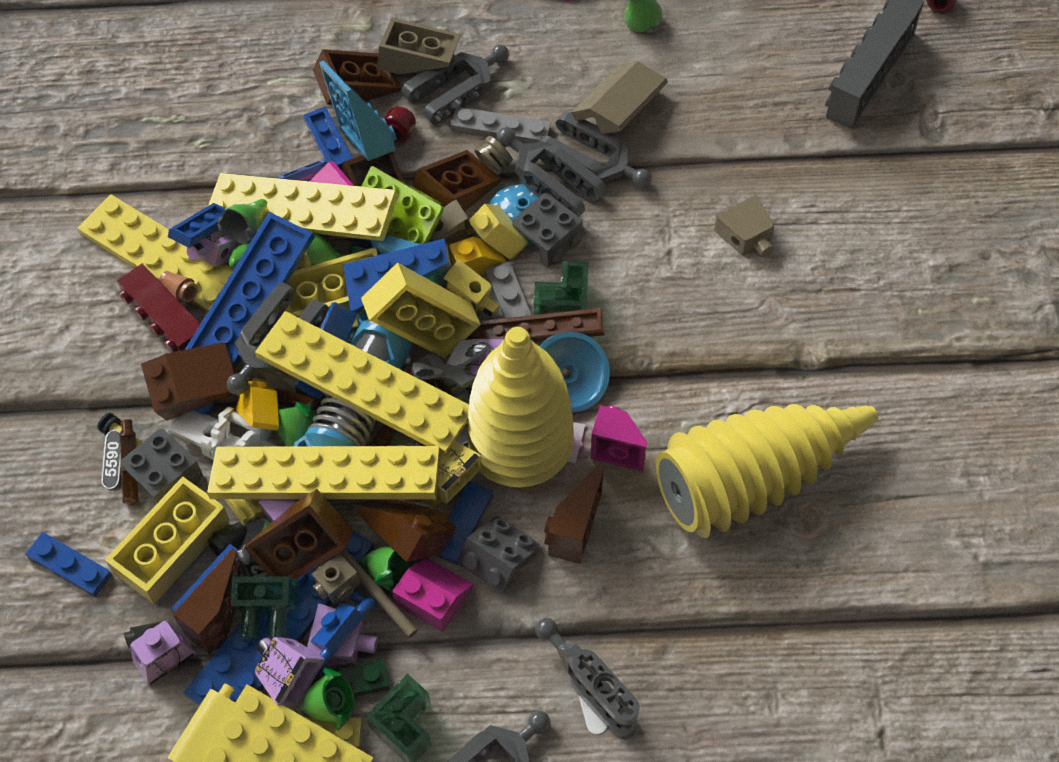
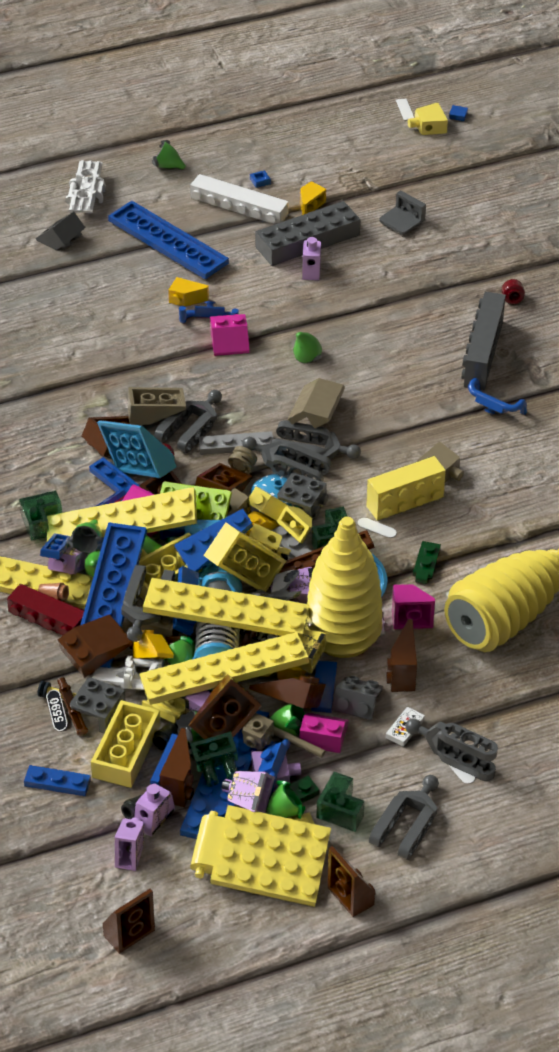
camera: 20 degrees left, 15 degrees down
none -> clear green brick [19,490,62,541]
none -> lavender torso [115,817,144,871]
none -> light yellow slope [277,506,312,543]
none -> white sticker [358,518,396,537]
none -> light yellow brick [366,456,446,521]
none -> white tile [386,707,425,747]
none -> dark green hinge [413,541,441,584]
none -> blue piece [468,378,527,415]

